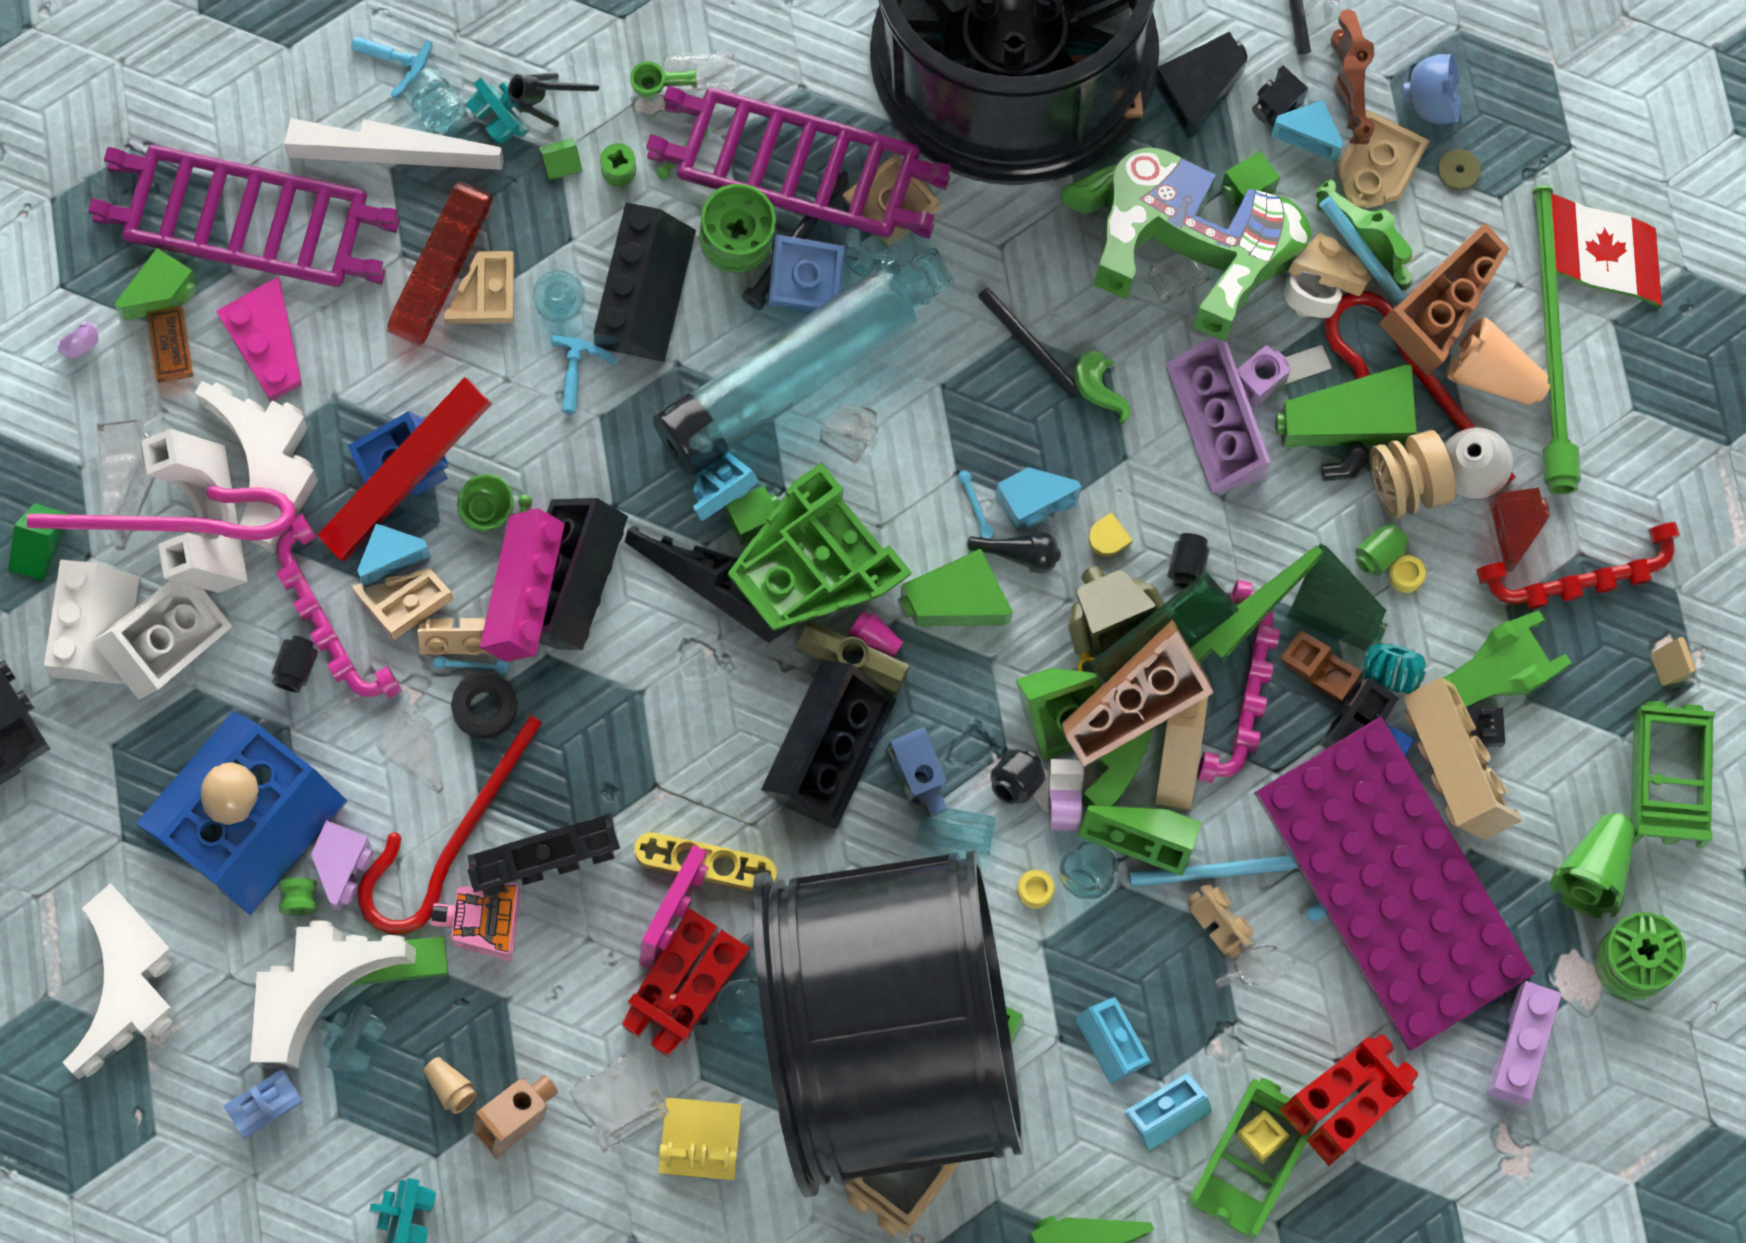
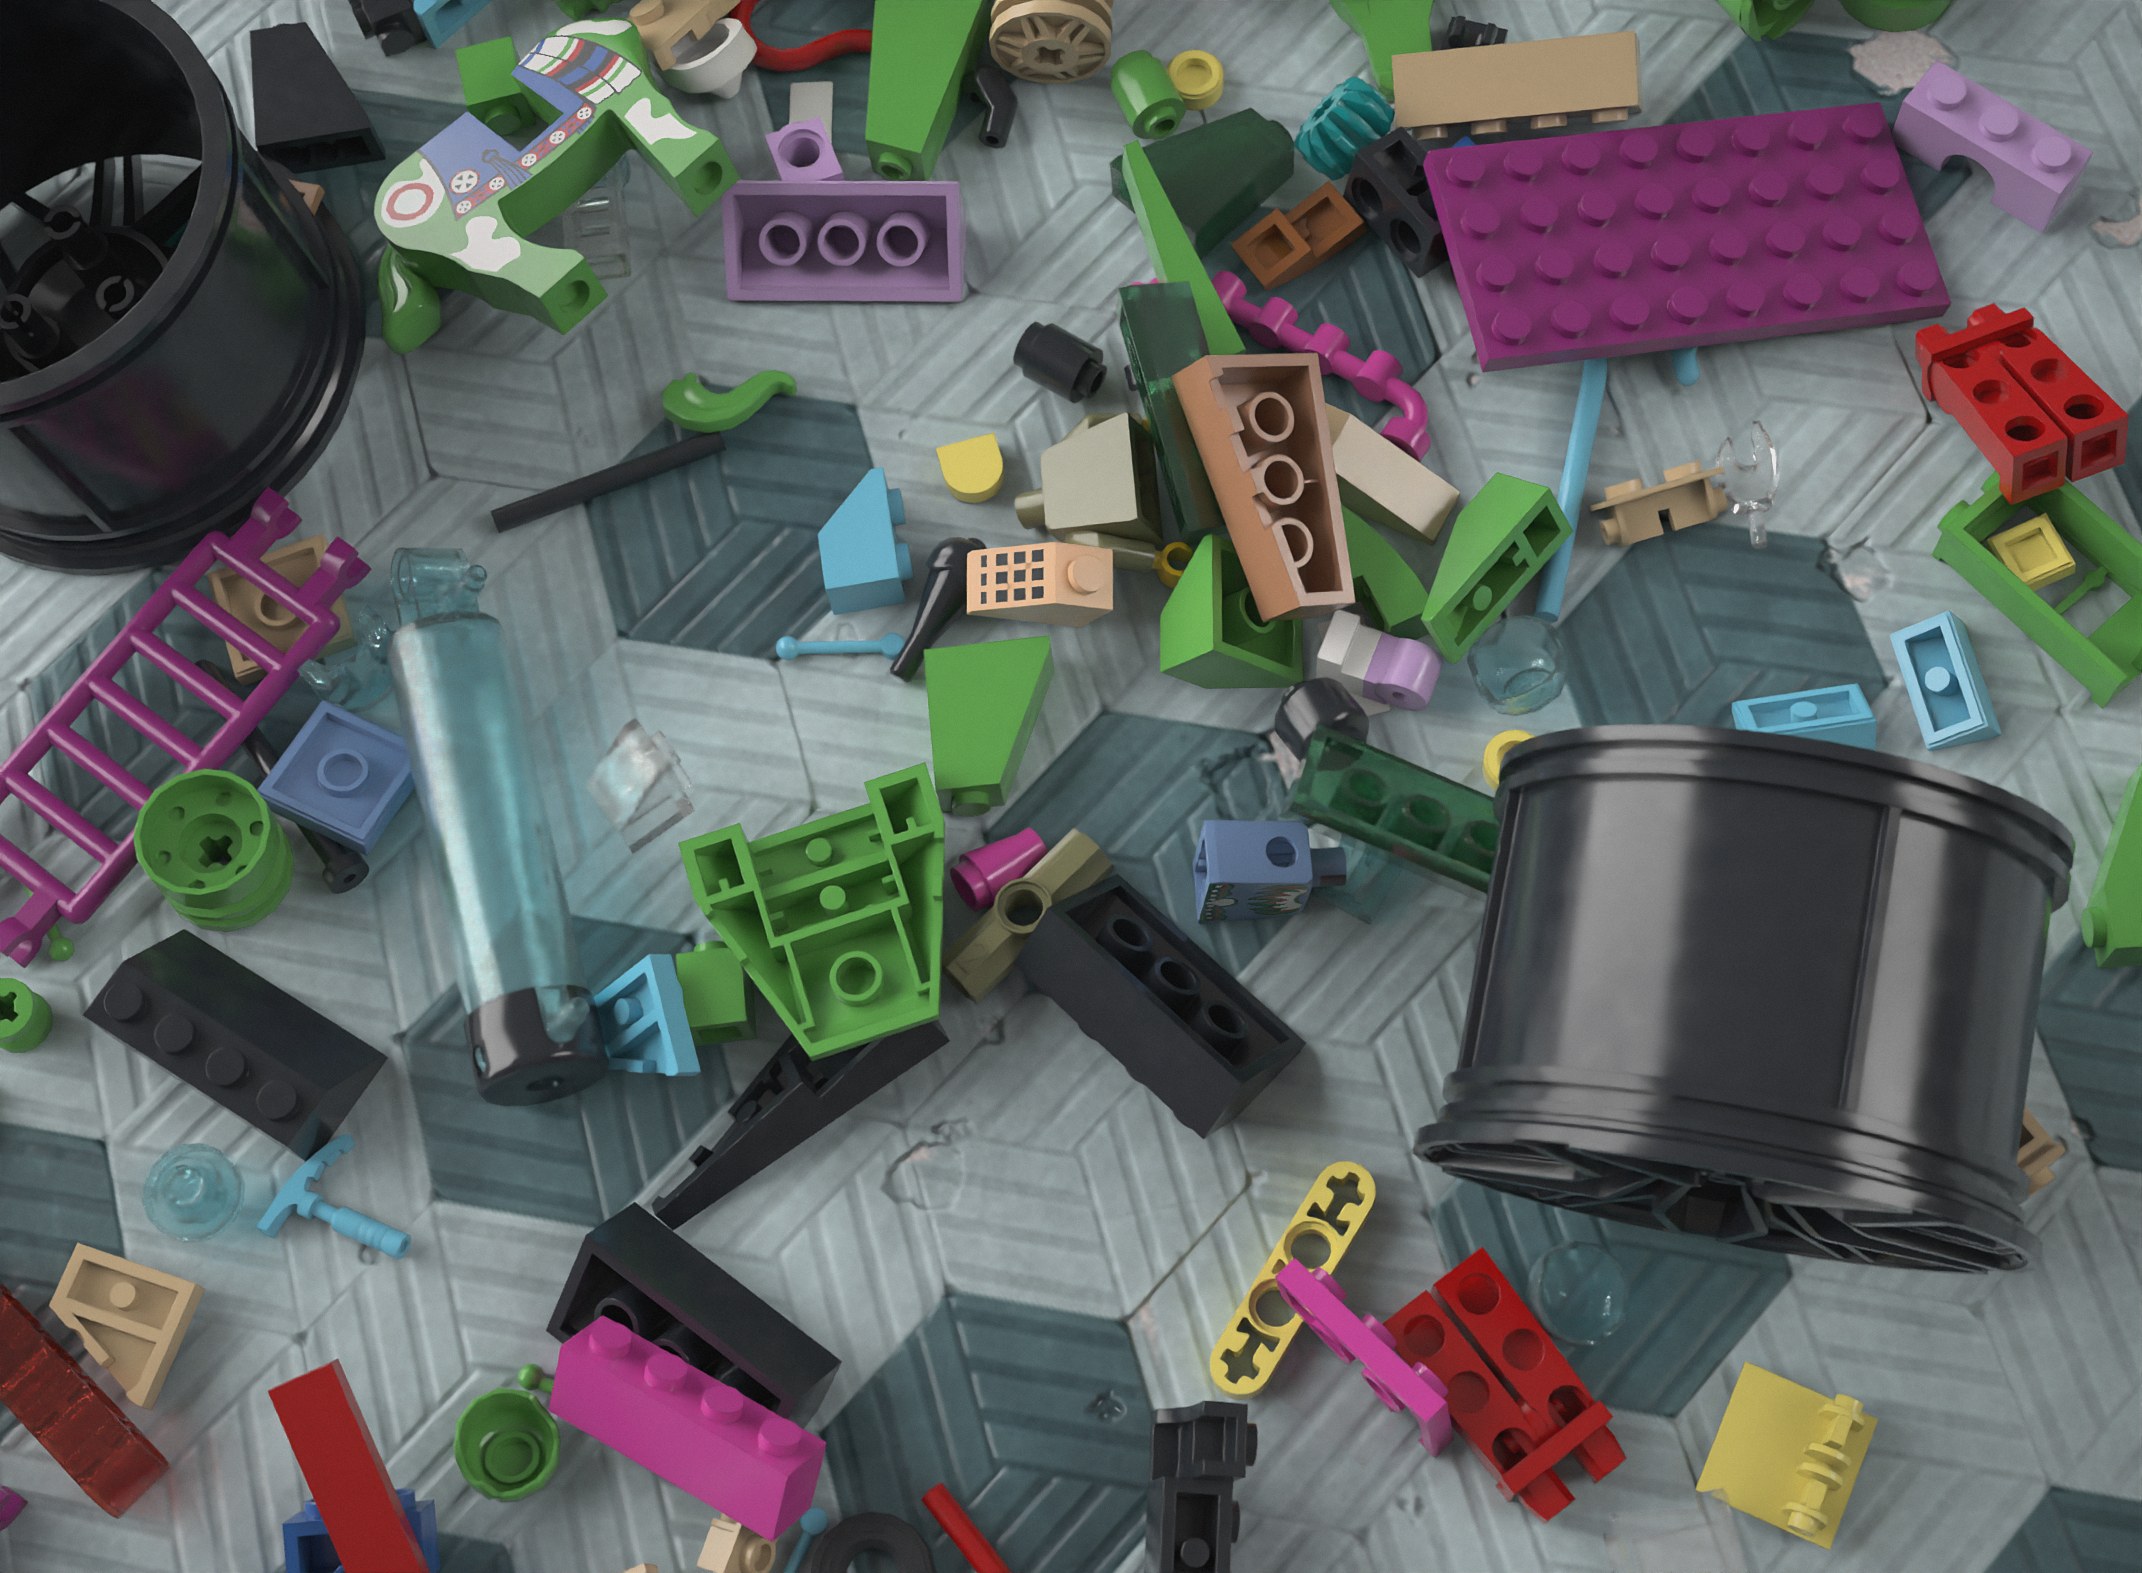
camera: 55 degrees left, 5 degrees down
none -> light nougat slope [967,542,1113,628]
none -> clear green slope [1278,723,1500,904]

